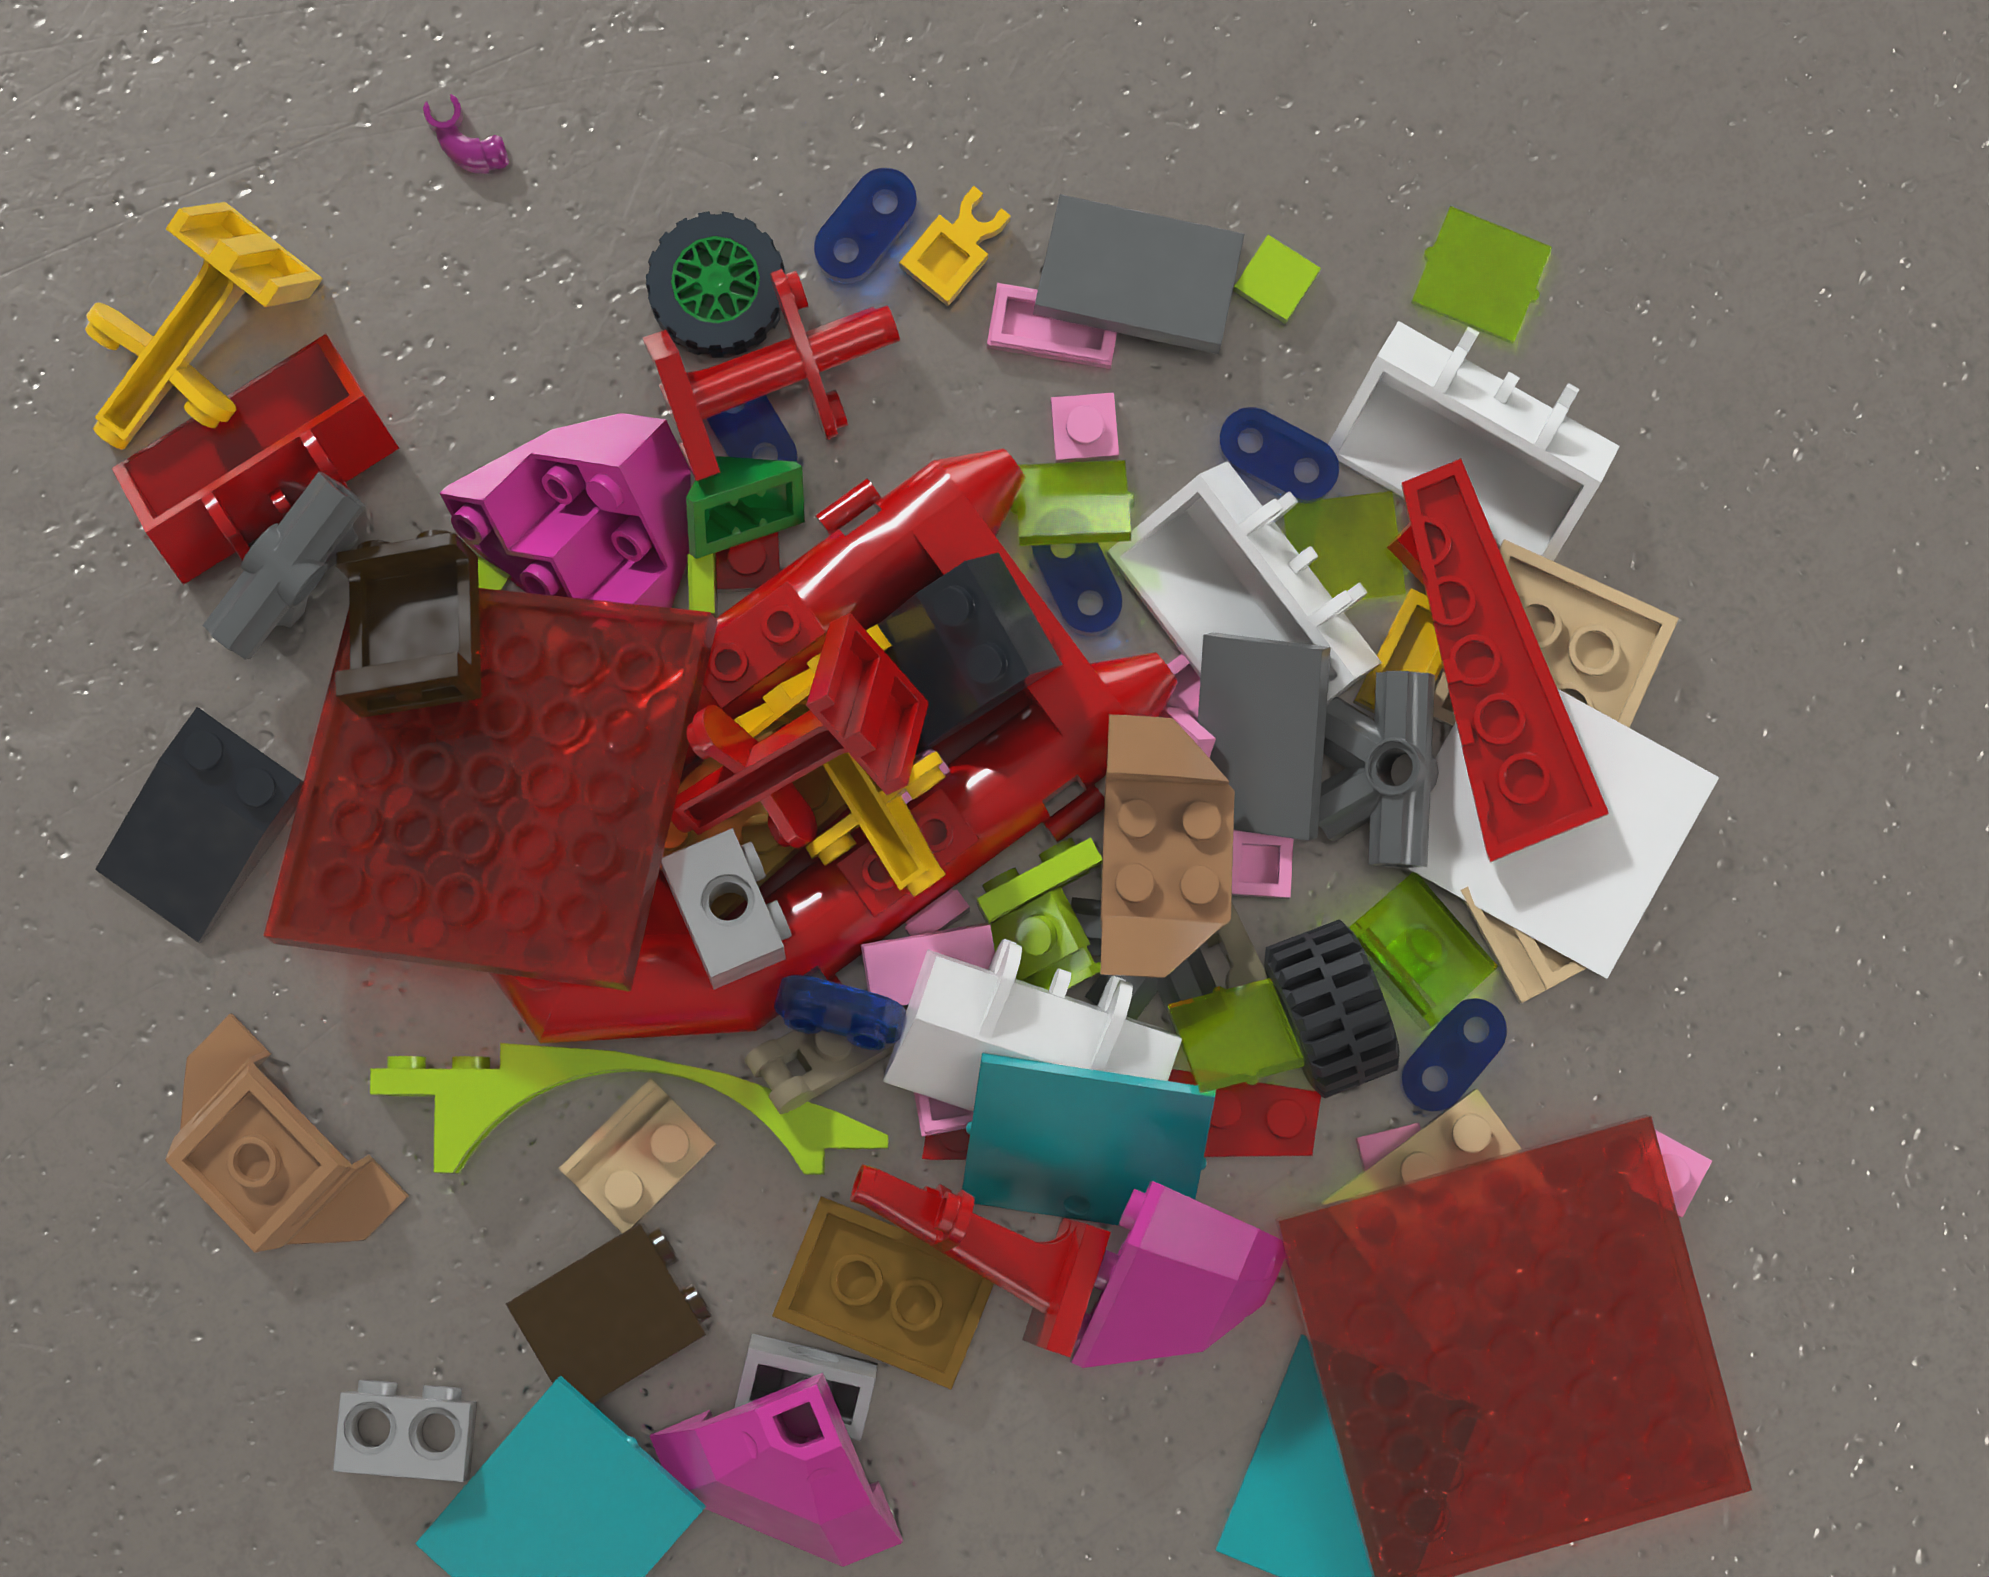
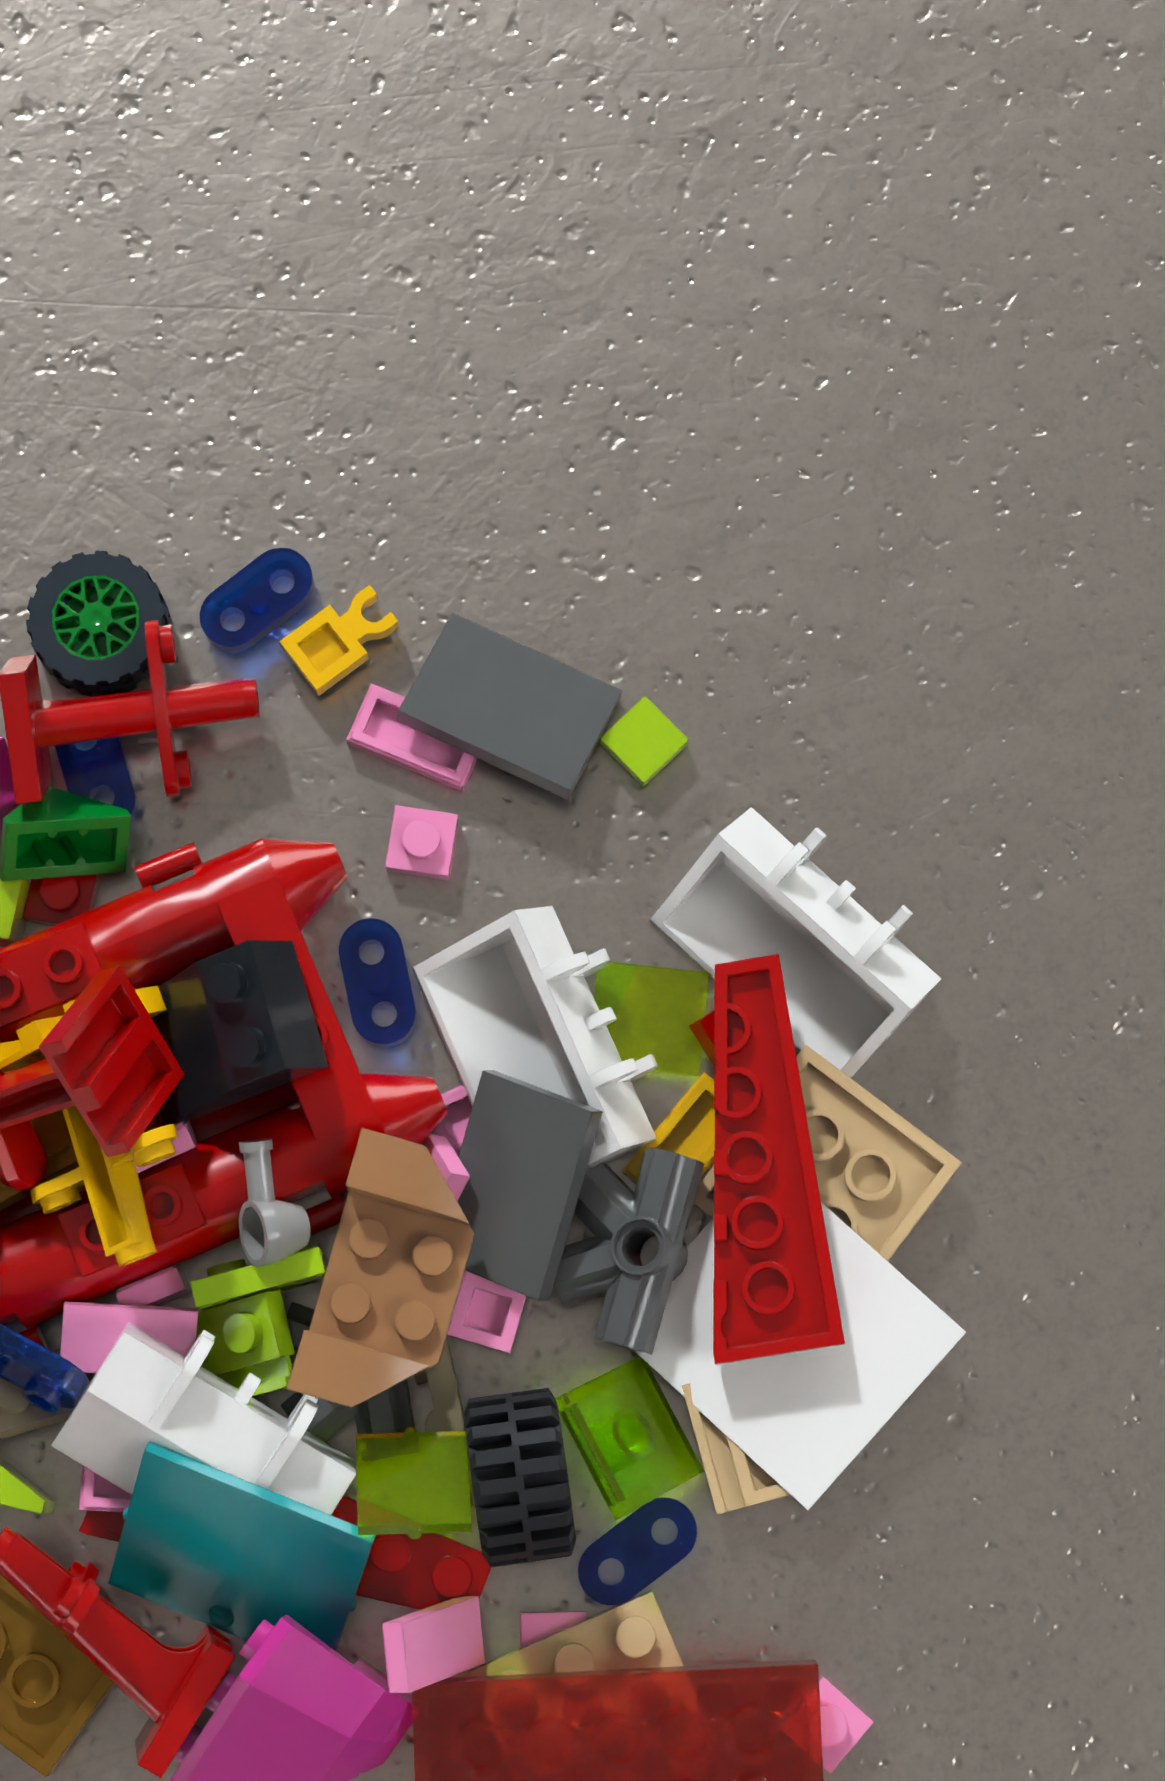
camera: 15 degrees right, 5 degrees down
clear neon green piece [1011,460,1135,546] -> none
clear blue plate [1218,407,1339,504] -> none
clear neon green piece [1411,206,1552,344] -> none
none -> light grey bar [239,1138,310,1267]
none -> bright pink tile [382,1596,485,1693]

